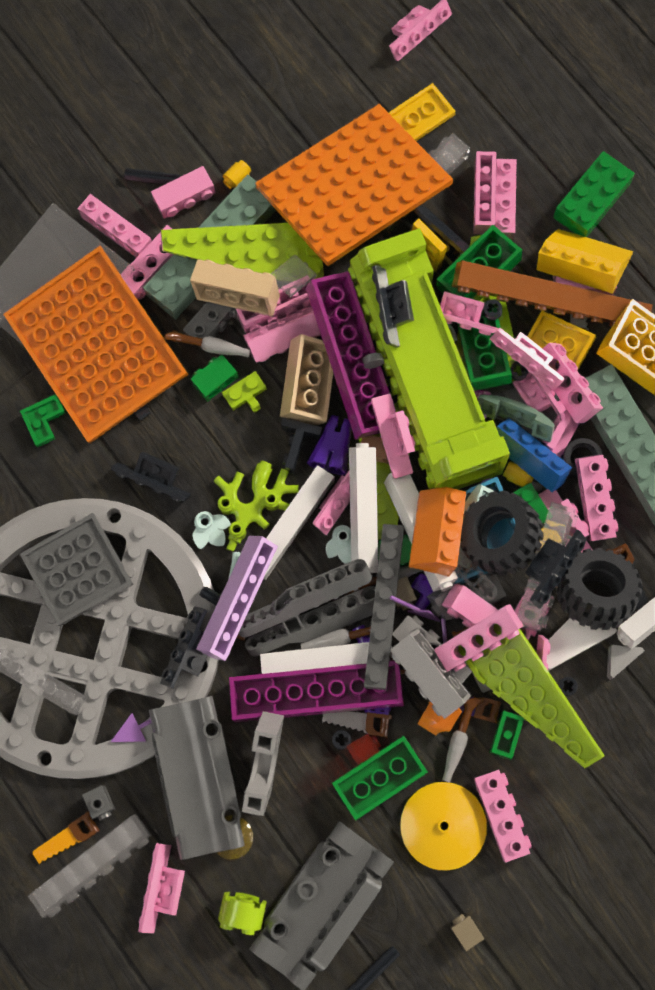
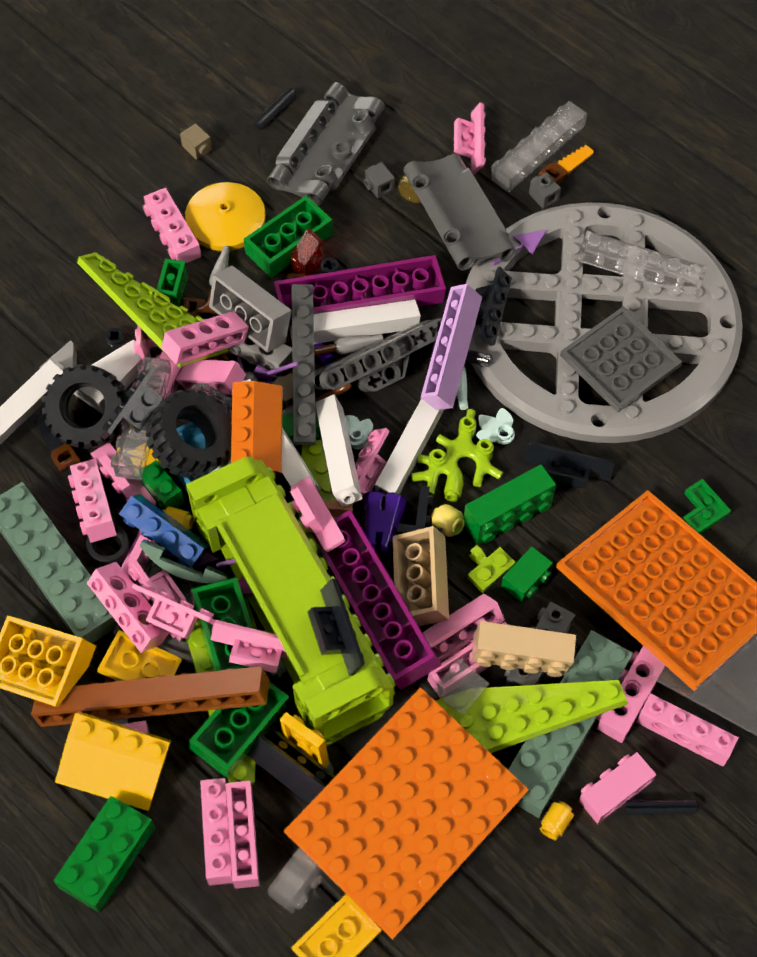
camera: 165 degrees right, 15 degrees down
light grey piece [164,330,250,357] -> none
lime brick [218,892,266,935] -> none
light grey arch [242,712,284,816] -> none
dark grey tile [362,353,384,369] -> none
black bush [484,299,502,320] -> none
none -> dark grey brick [364,162,395,198]
none -> light yellow head [431,504,465,537]
none -> green brick [464,465,556,545]

